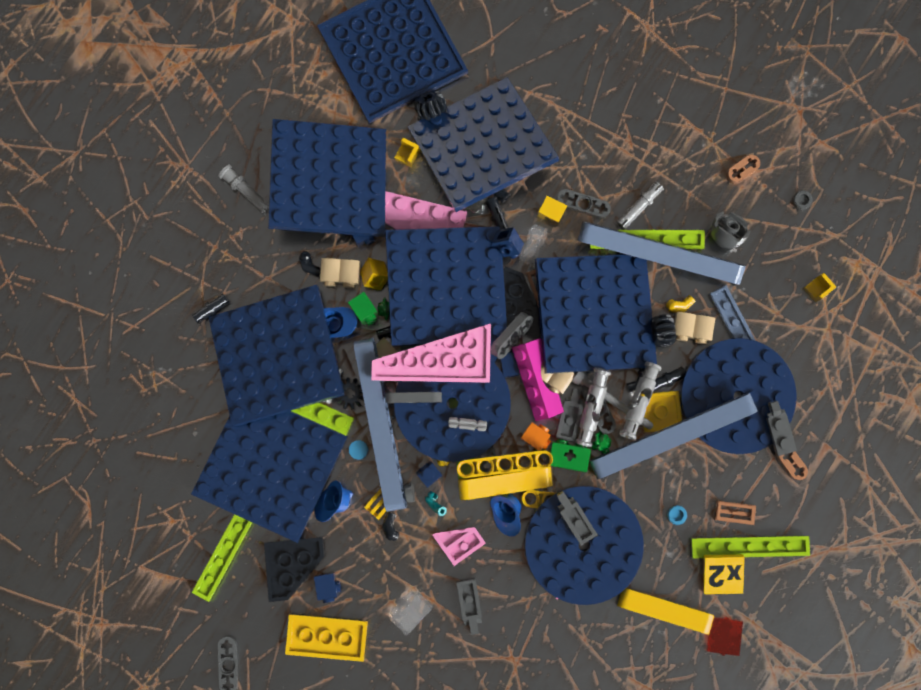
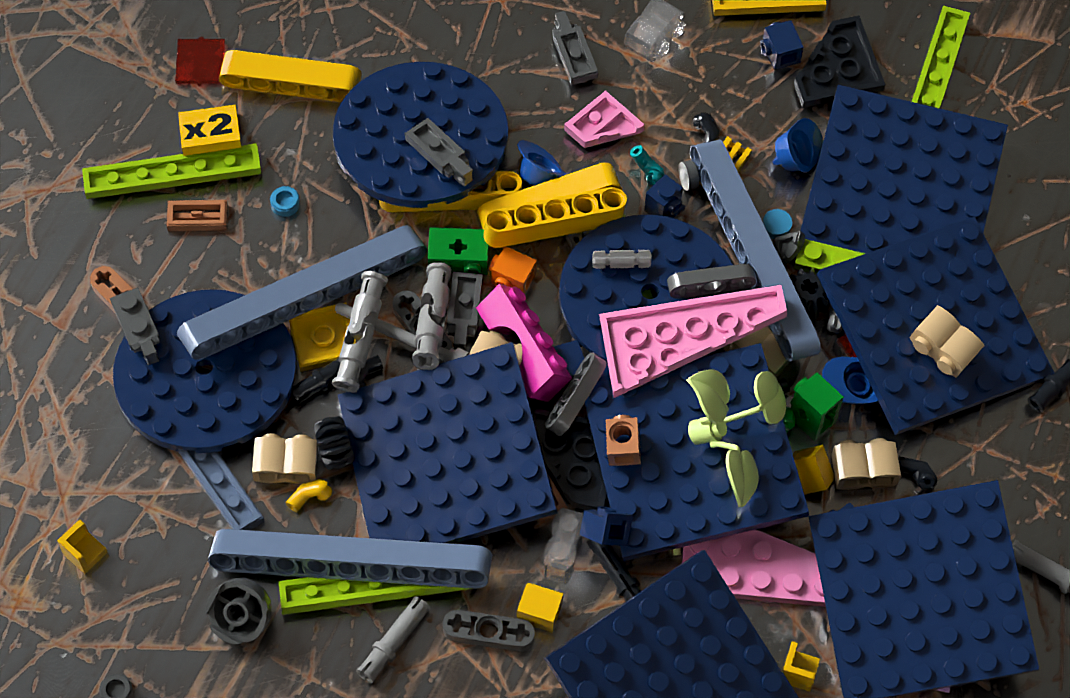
camera: 170 degrees right, 20 degrees down
green plant [592,431,612,454] -> none
none -> nougat brick [606,415,641,466]
none -> yellowish green plant [687,369,786,508]
none -> dark grey tile [774,231,806,265]
none -> tan brick [909,305,985,378]

